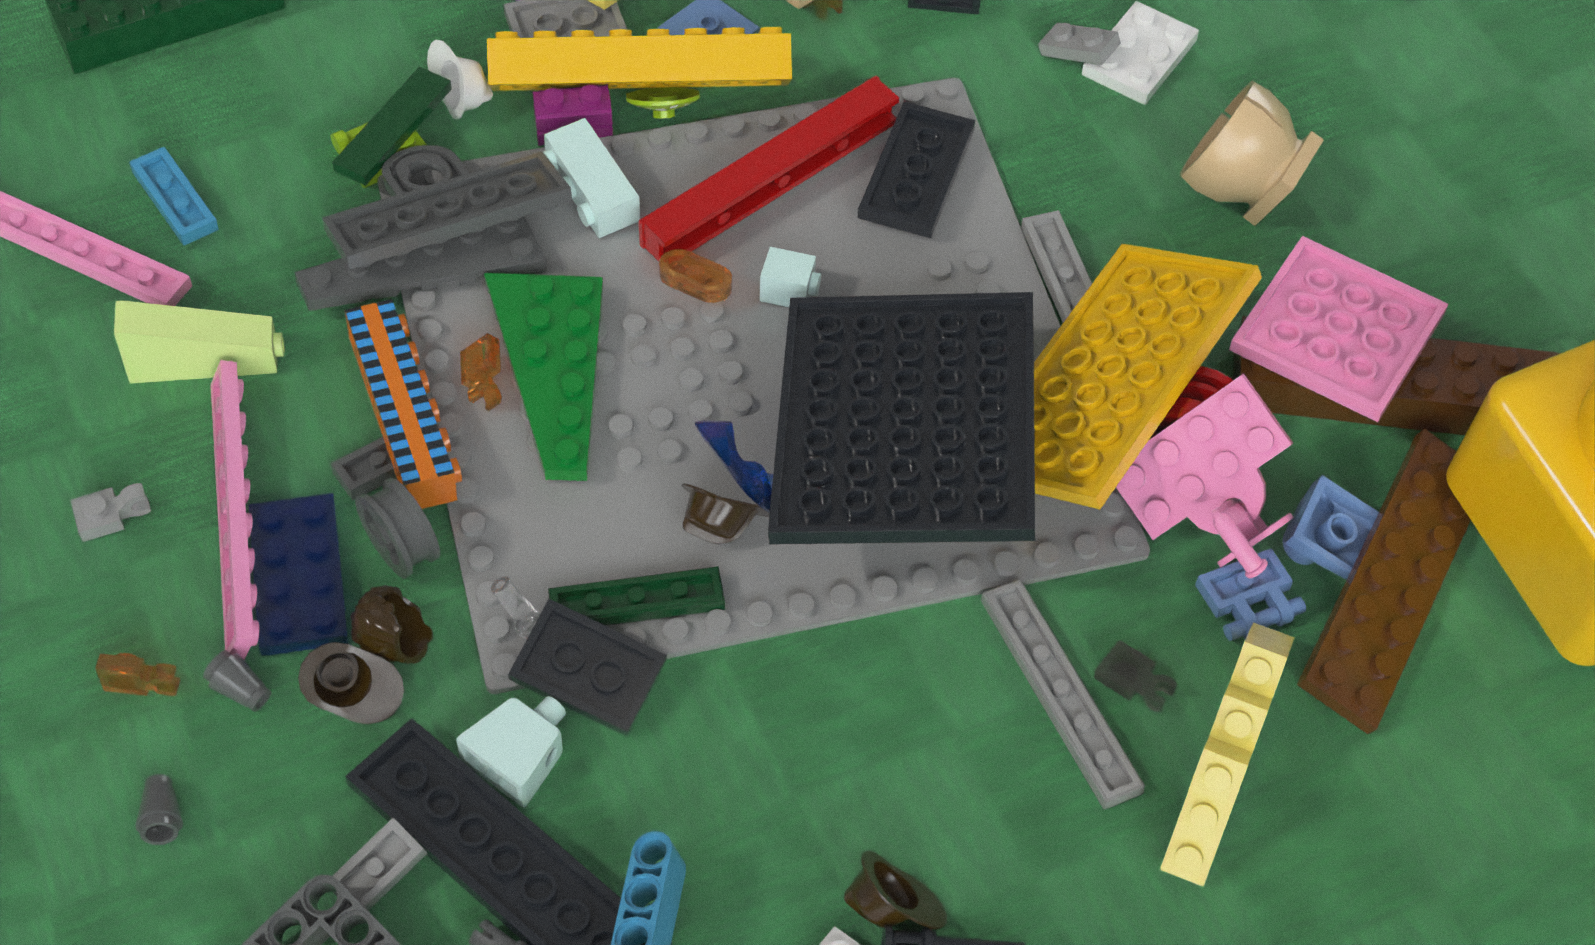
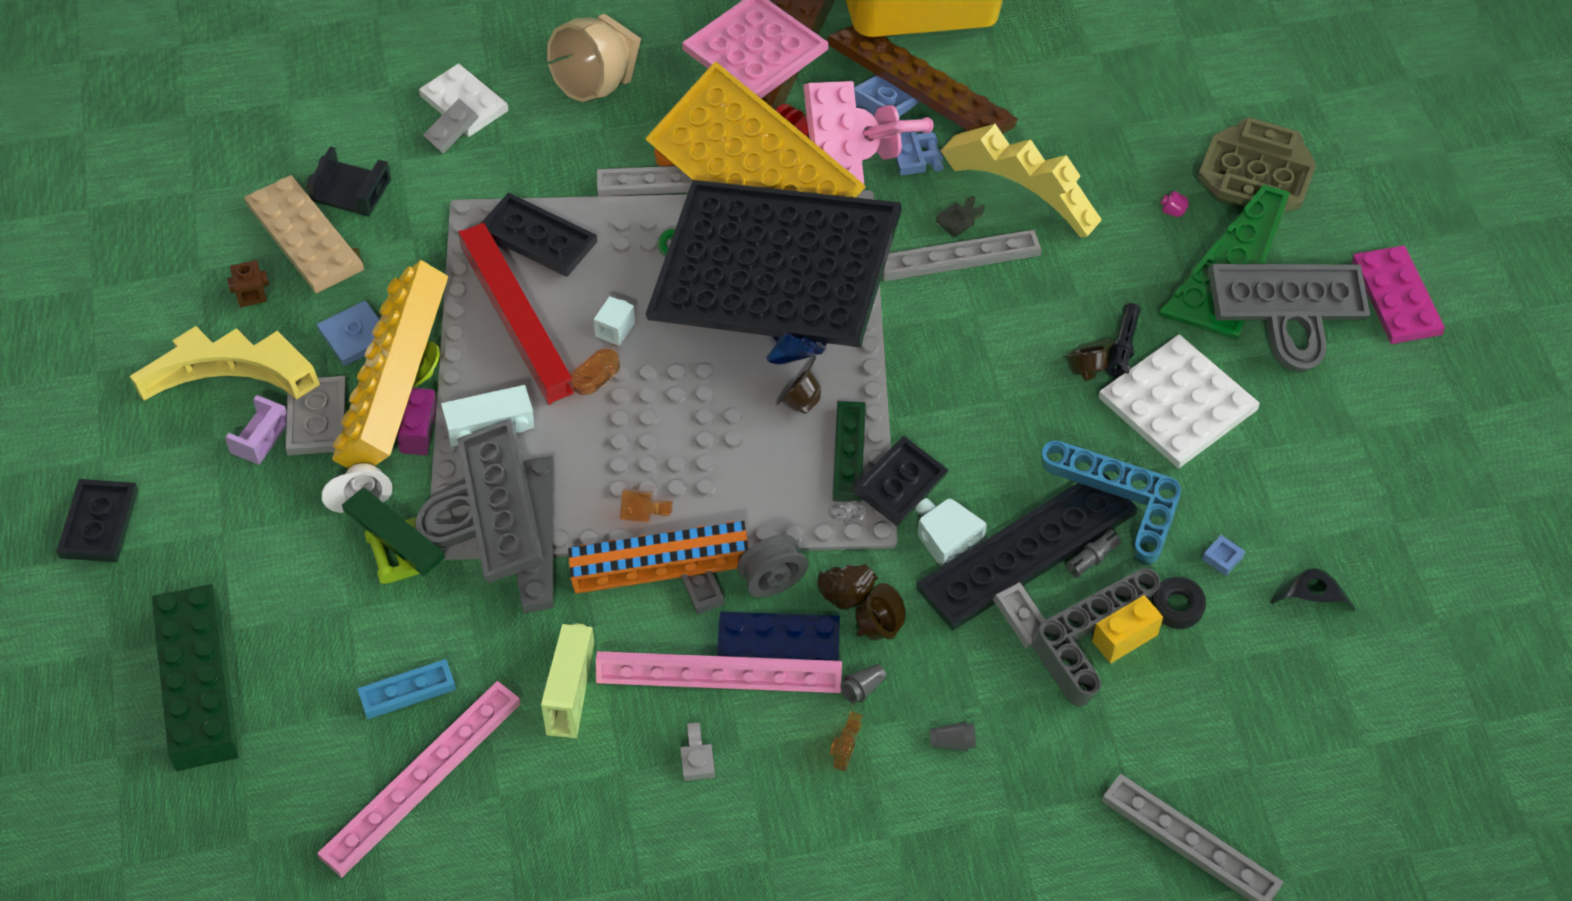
camera: 75 degrees left, 0 degrees up
green wing [484,273,603,481] -> none

